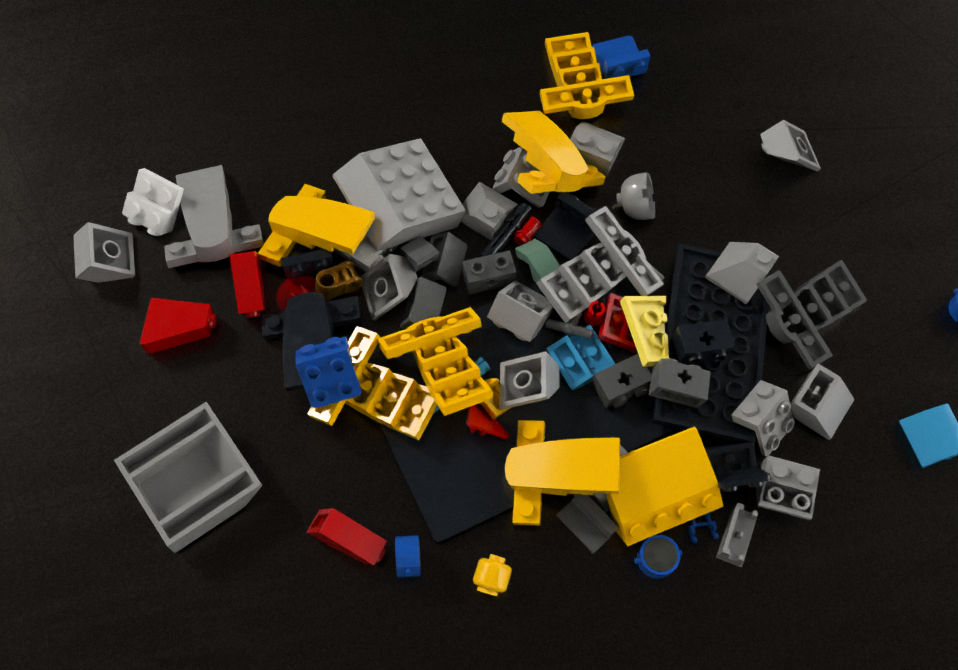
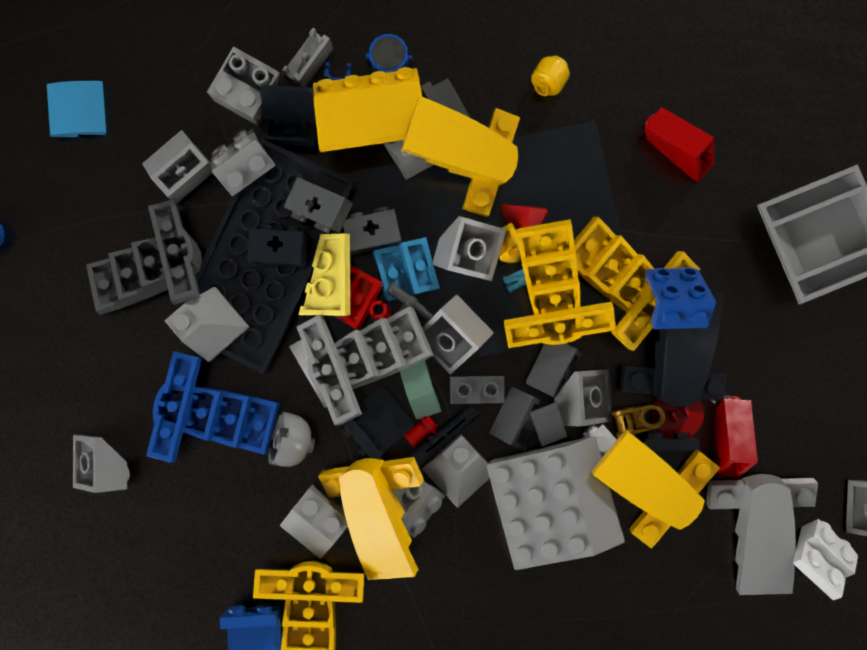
camera: 165 degrees left, 20 degrees up
red slope [140,298,217,353] -> none
blue piece [395,535,421,578] -> none
none -> blue slope [146,351,280,463]

